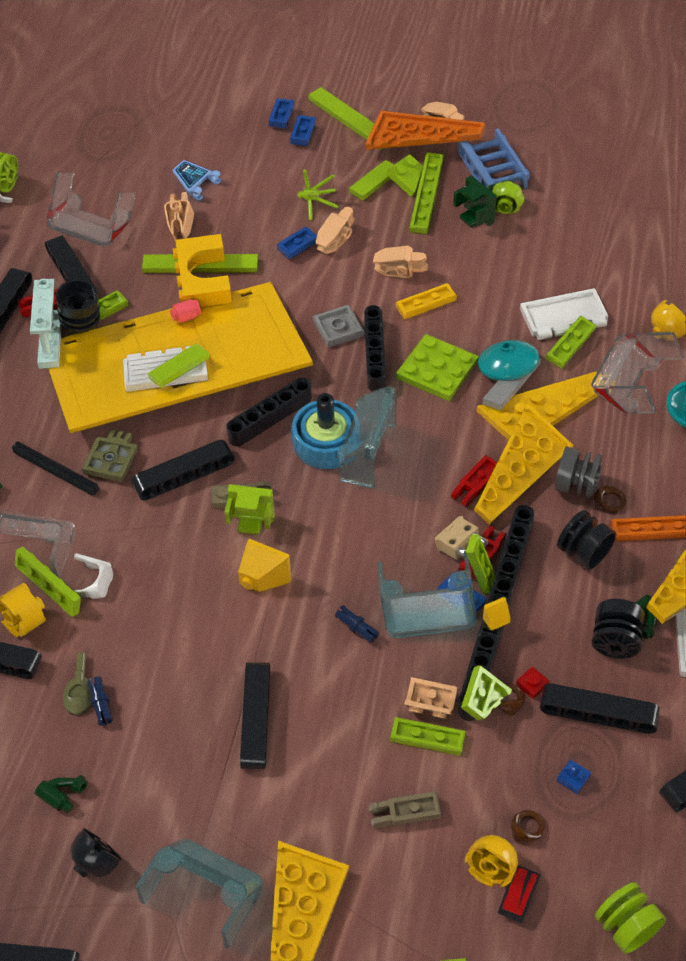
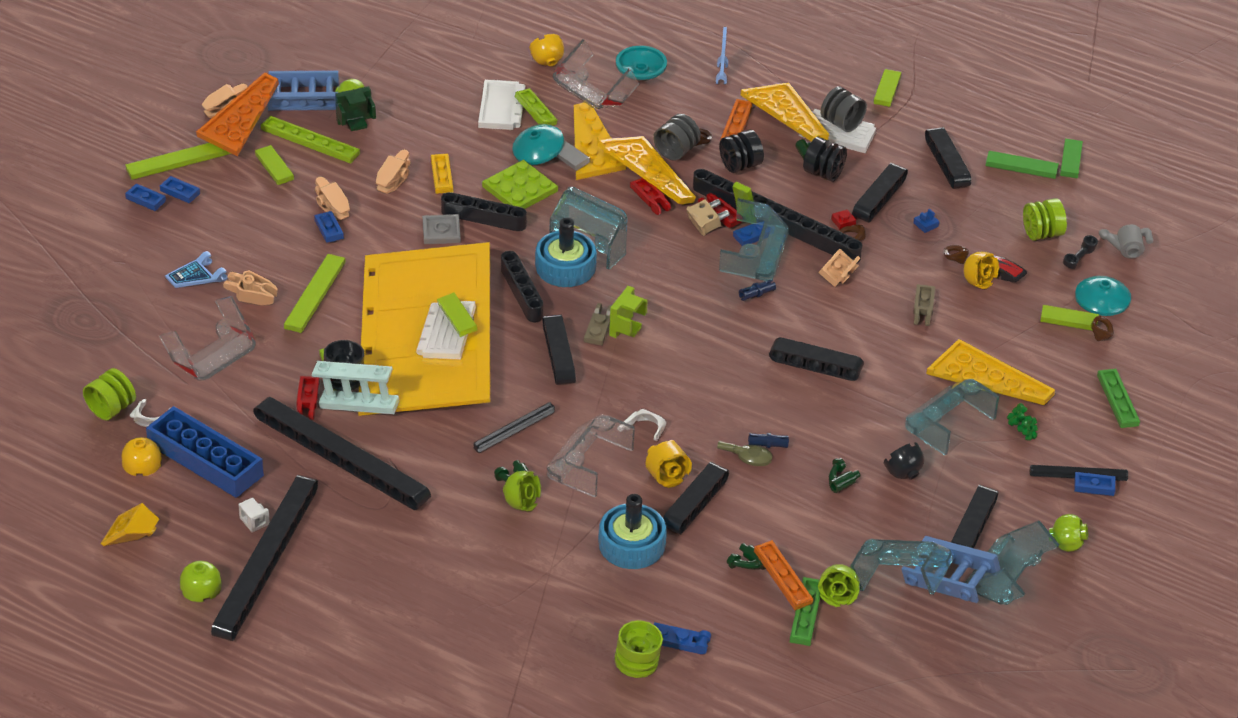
camera: 75 degrees left, 10 degrees down
lime plate [15,546,81,617] -> none
black beam [44,235,99,298] -> none
olive piece [82,429,138,482] -> none
coral brick [170,299,201,324] -> none
yellow arch [173,234,232,307] -> none
yellow slope [238,539,292,592] -> none
lime plant [298,169,338,221] -> none
lime wing [386,154,423,197] -> none
lime tile [390,717,466,756] -> none
lime wing [461,665,512,720] -> none
yellow slope [483,597,511,630] -> none

